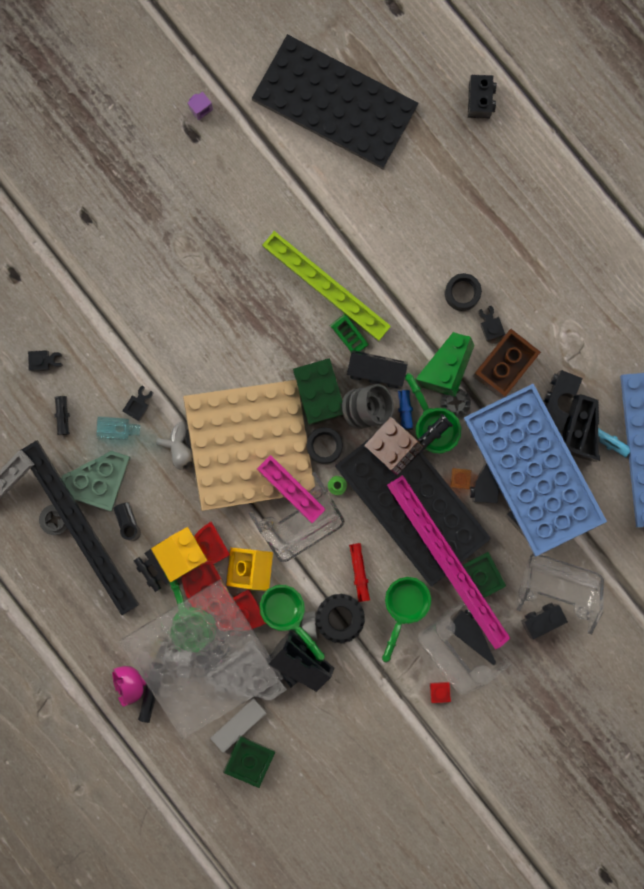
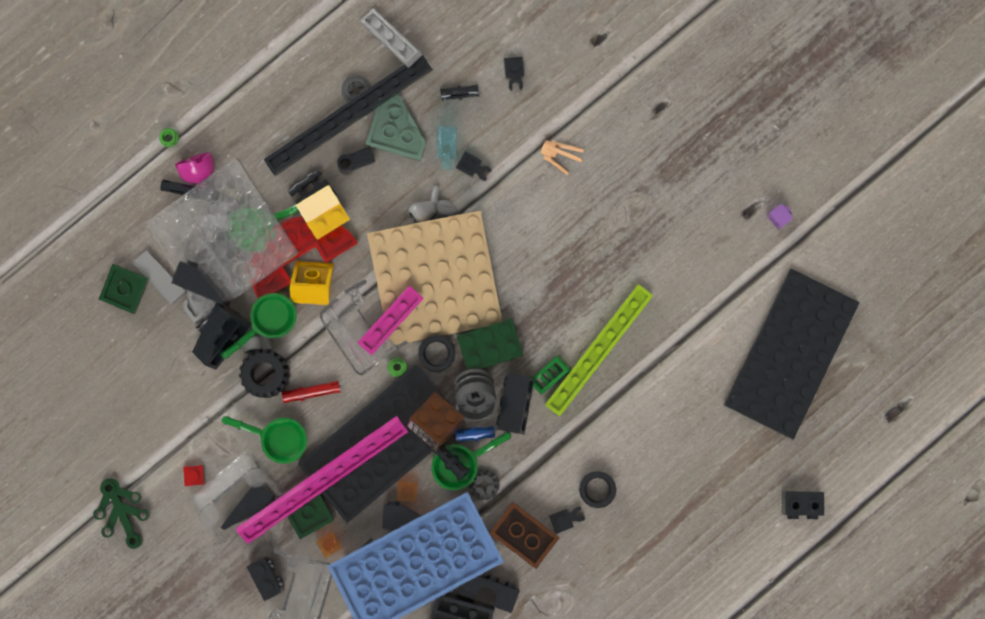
camera: 85 degrees right, 0 degrees up
green wedge [416,332,475,397] -> none
none -> dark green plant [93,478,150,549]
none -> bright green plate [159,128,179,147]
none -> black slope [171,260,230,306]
none -> clear orange plate [316,531,343,558]
none -> light nougat plant [540,140,584,175]

